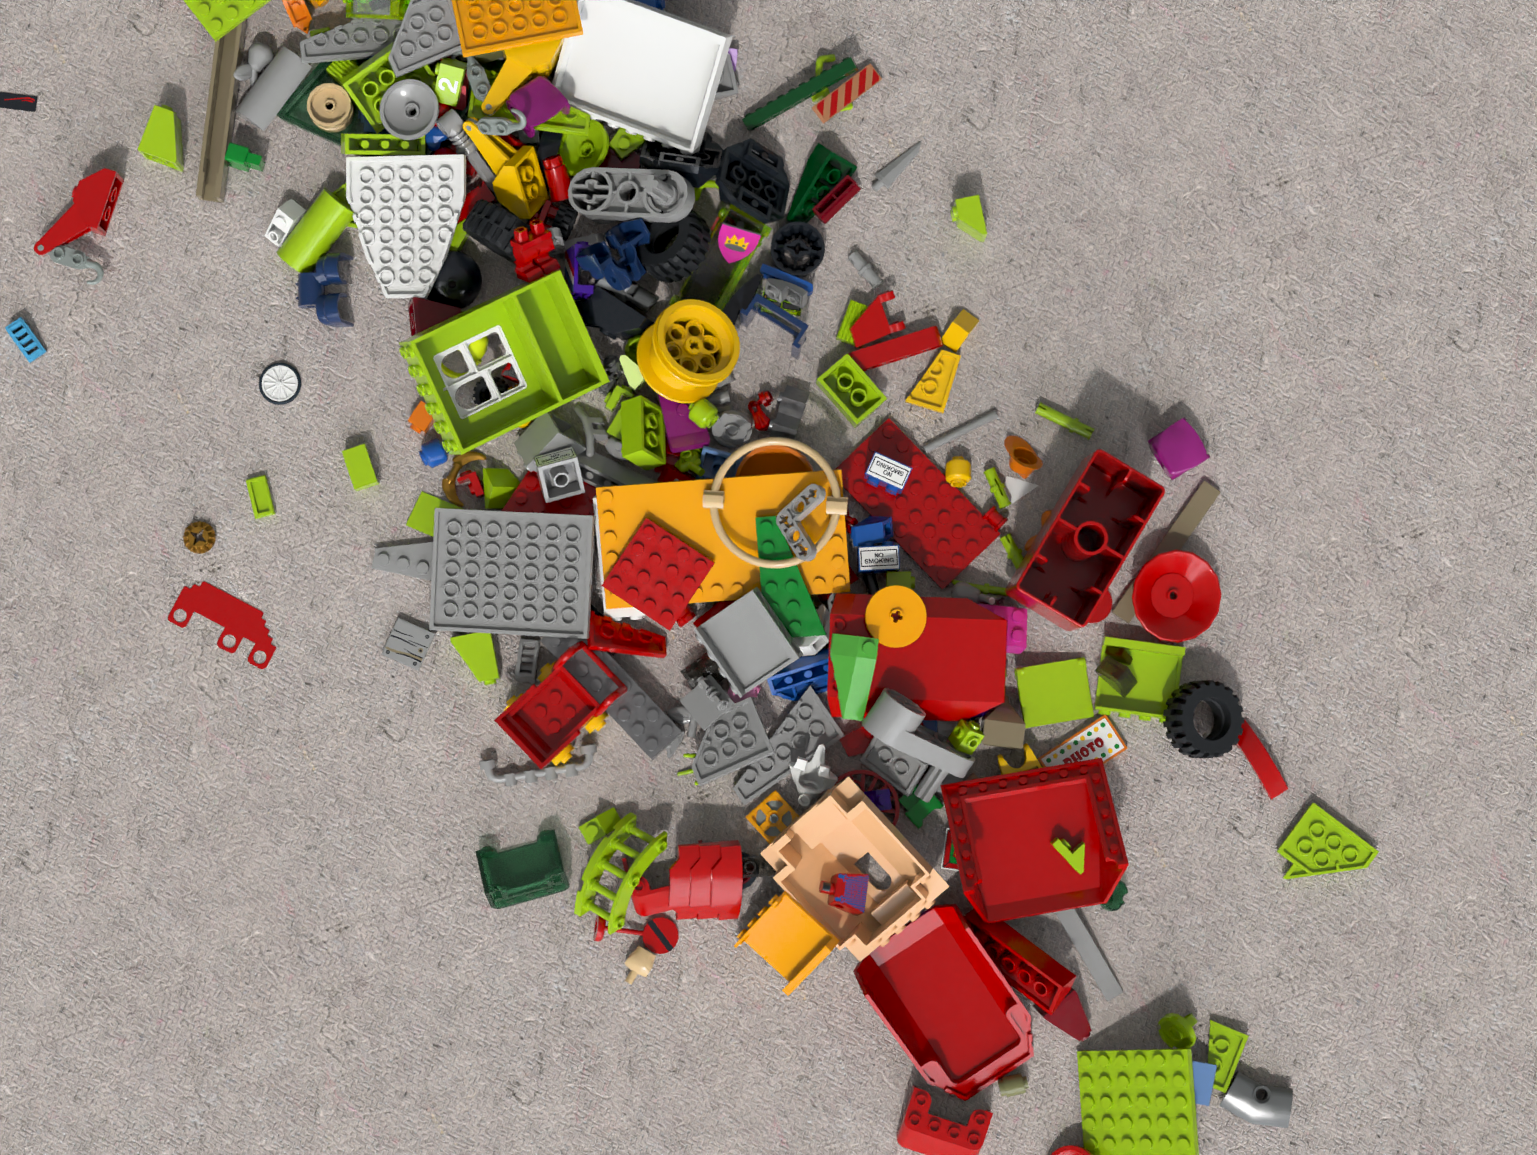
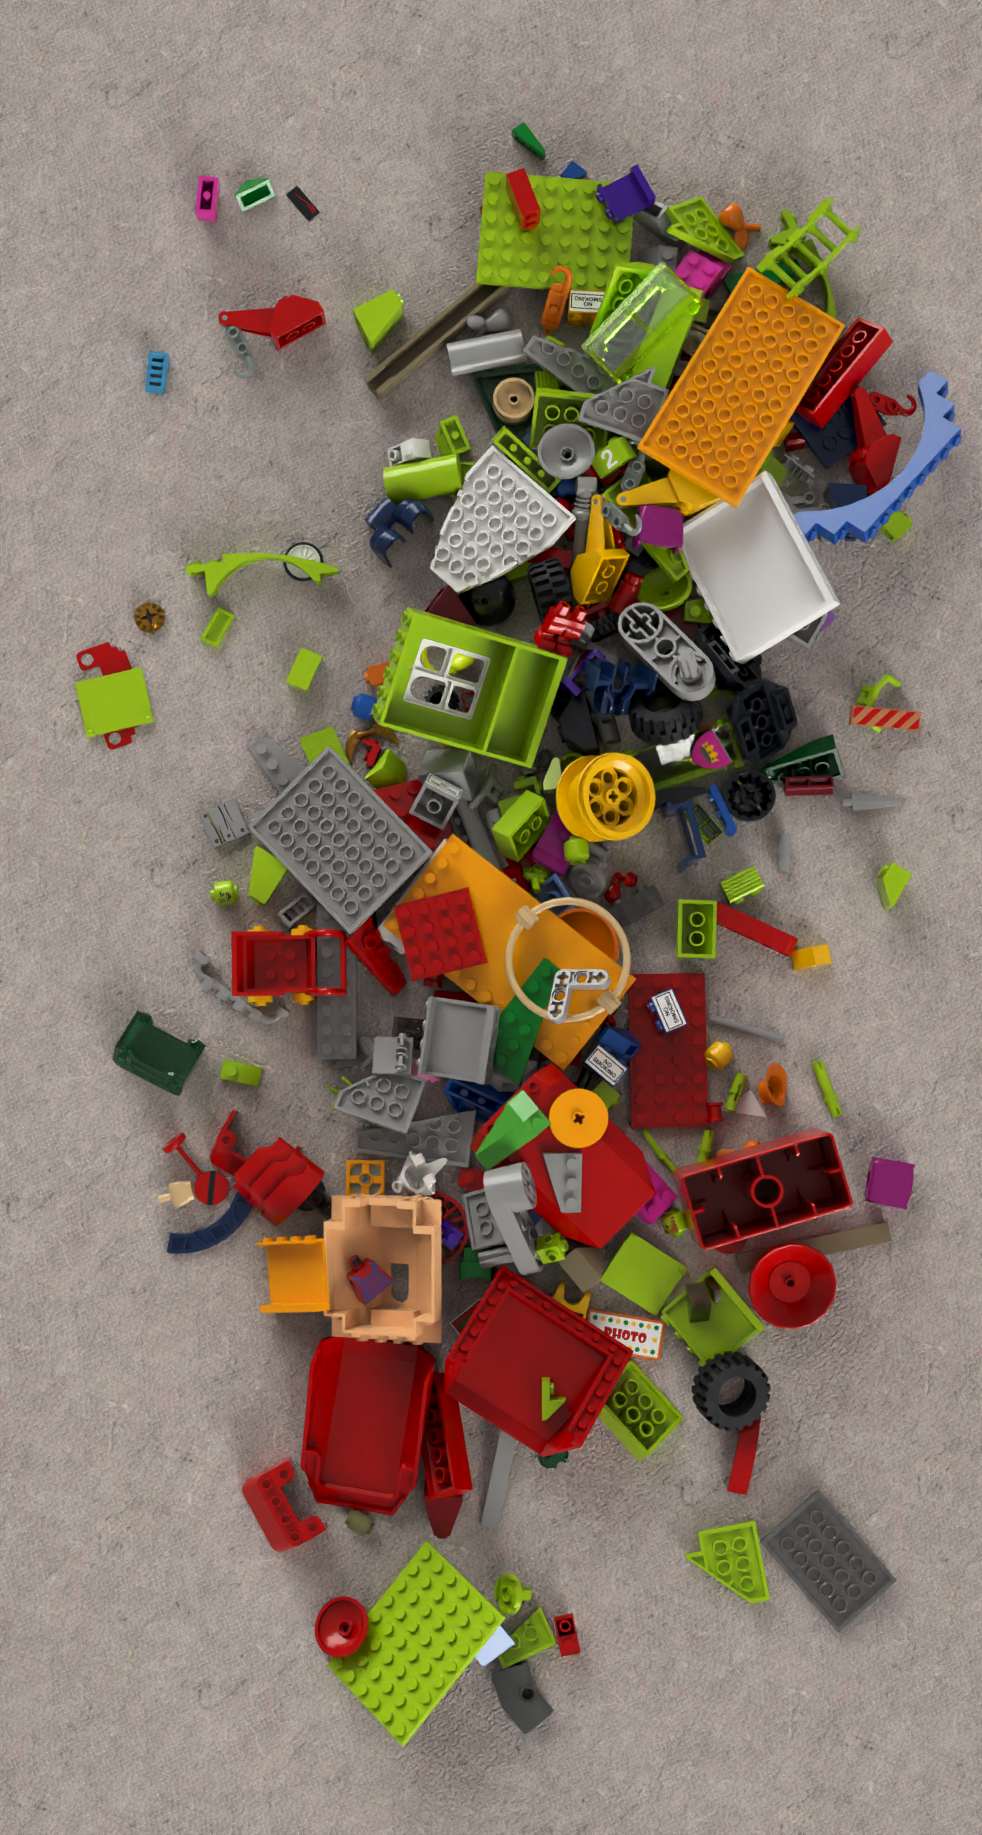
camera: 40 degrees right, 0 degrees up
green piece [225,142,266,172] -> none
lime fence [574,812,667,935] -> none
dark green piece [742,57,859,132] -> none
light grey slope [765,278,808,309] -> none
red flag [849,290,906,347] -> none
yellow wing [905,350,961,414] -> none
light grey piece [952,582,1001,605] -> none
none -> lime piece [75,667,154,738]
none -> dark blue tile [167,1192,253,1254]
none -> lime slope [185,553,340,597]
none -> lime head [210,880,239,907]
none -> lime slope [434,414,471,455]
none -> light grey wing [542,1152,582,1213]
none -> red slope [553,1613,581,1657]
none -> lime slope [598,1360,684,1461]
none -> lime head [661,1207,688,1237]
none -> flat silver plate [760,1490,897,1633]

